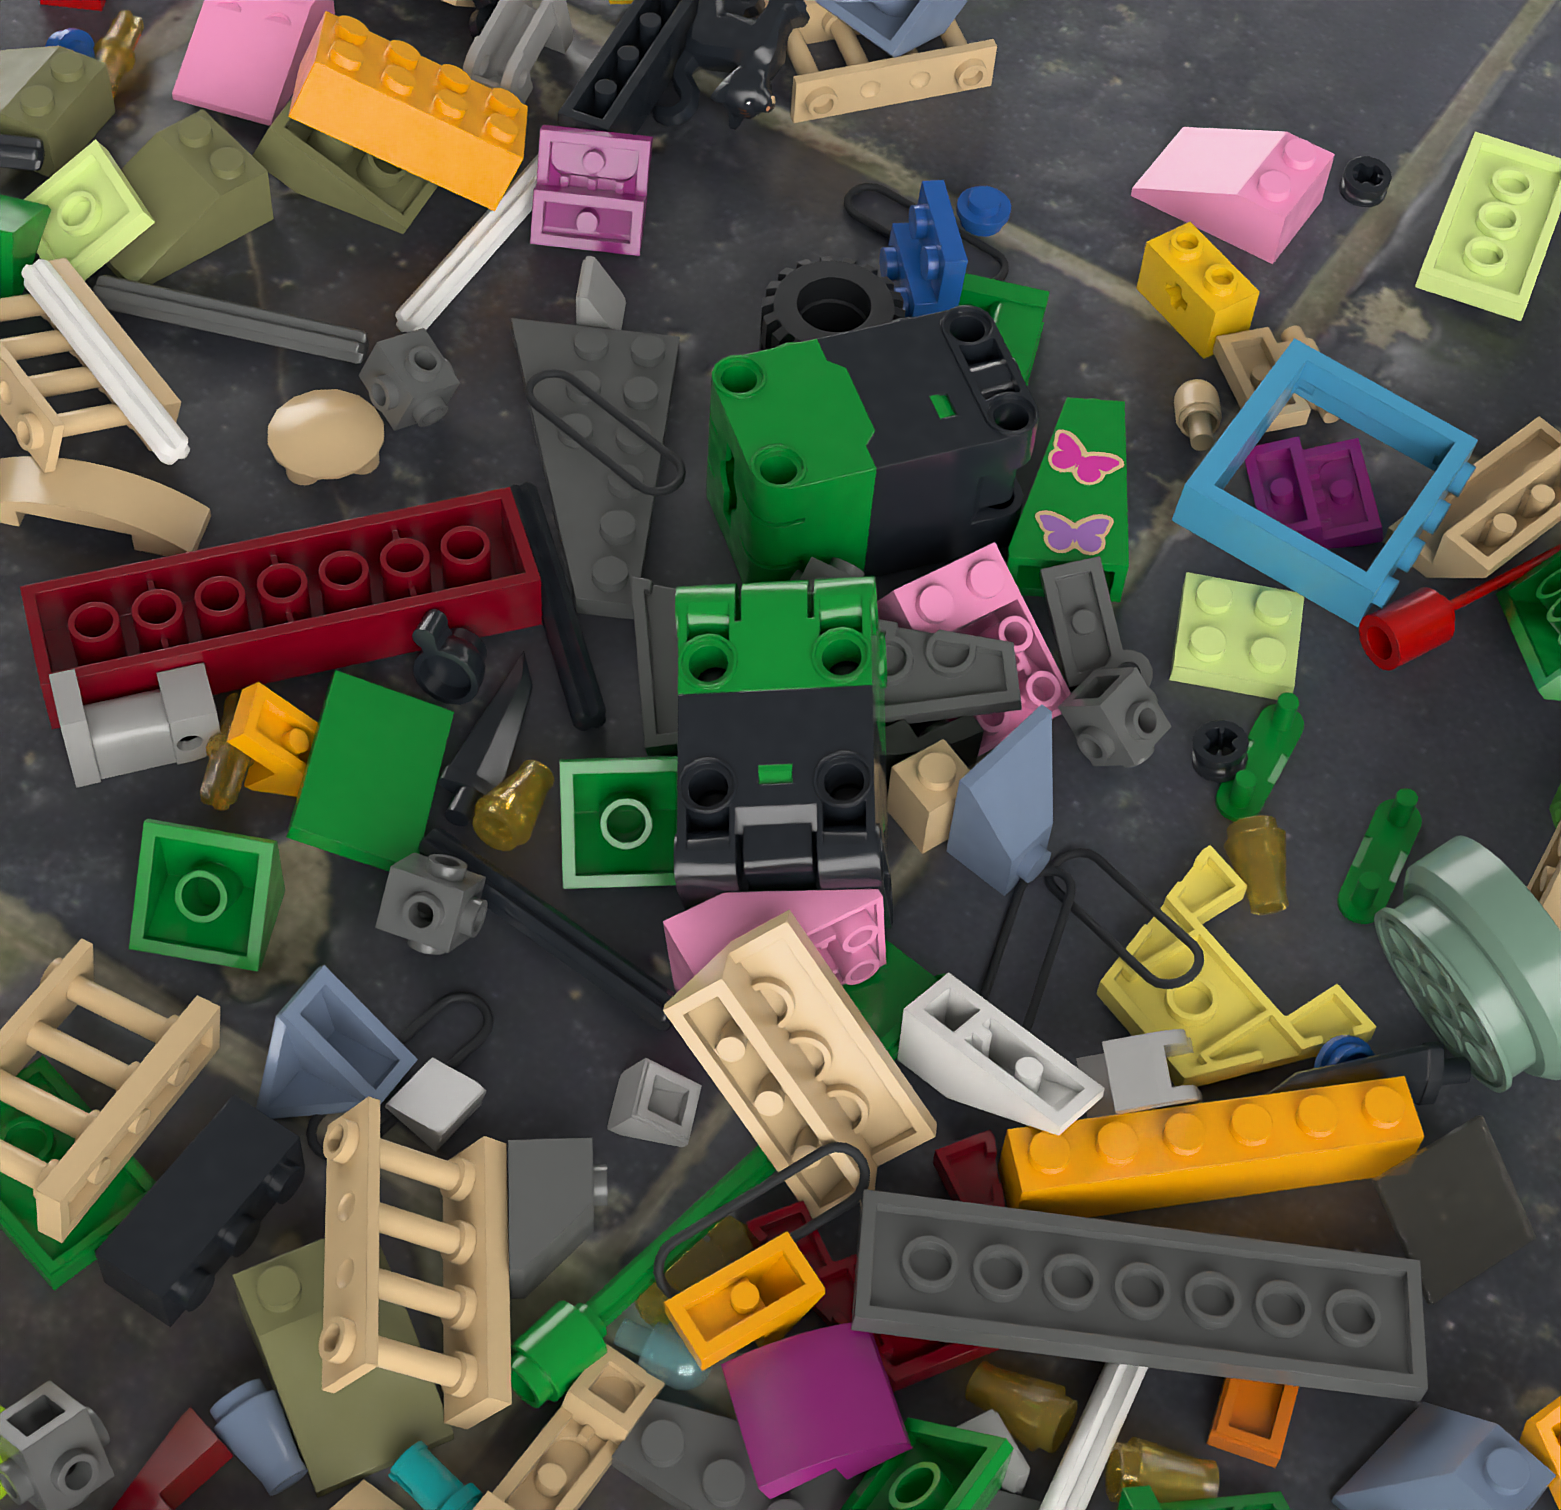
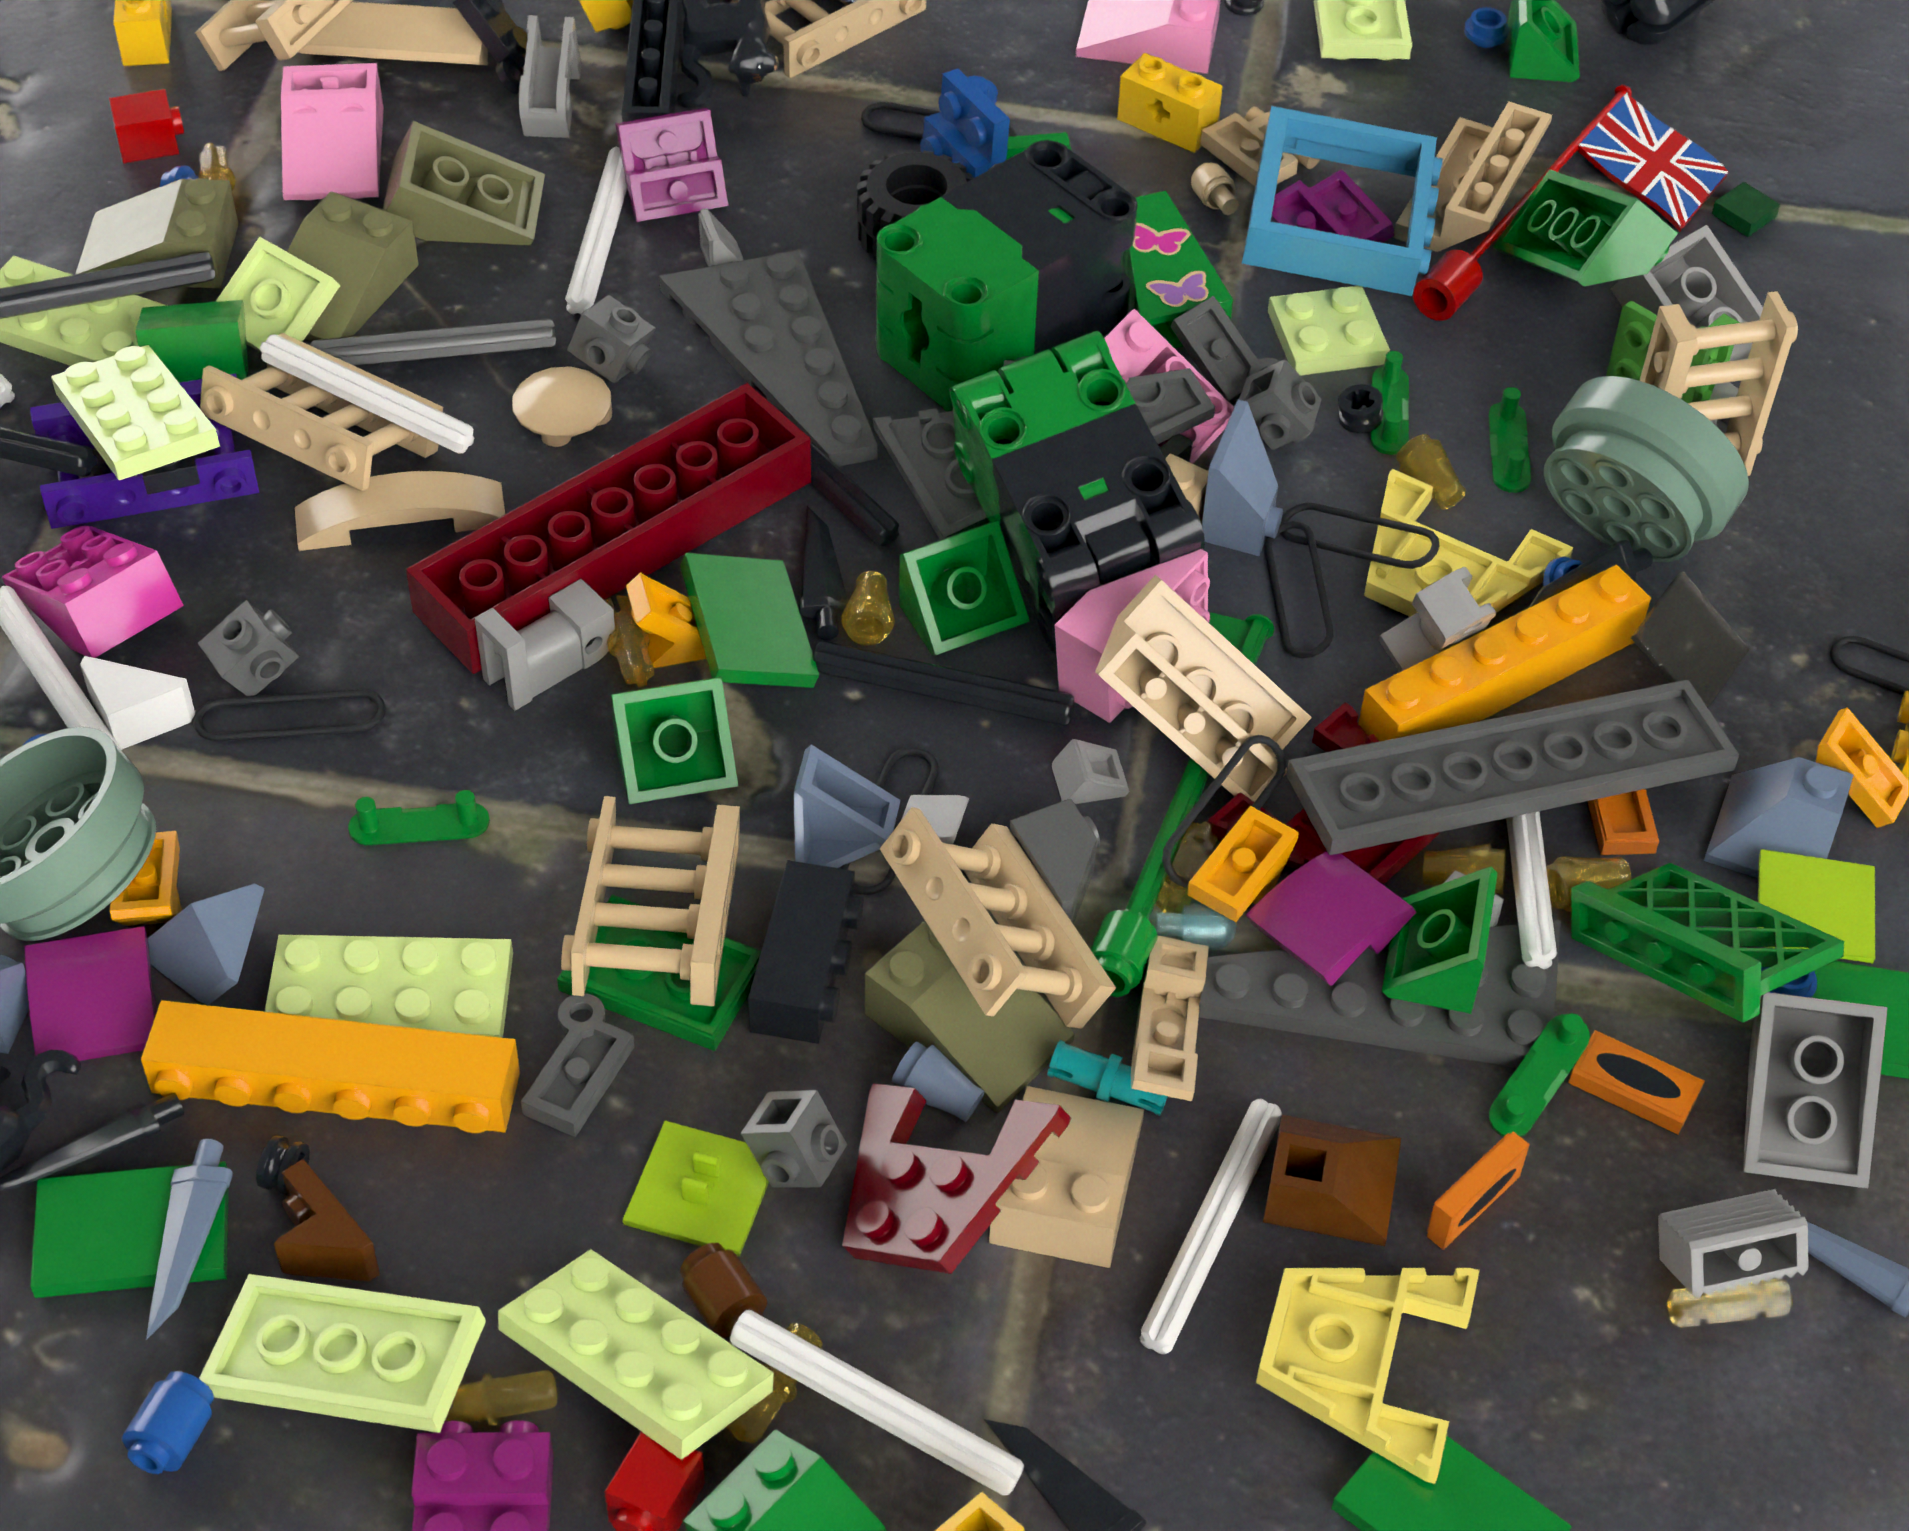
camera: 20 degrees left, 5 degrees down
light orange brick [288,11,528,211] -> none
dark grey brick [375,853,488,955] -> none
black piece [412,609,487,705] -> none
black piece [524,369,686,496] -> none
white slope [897,973,1105,1136] -> none

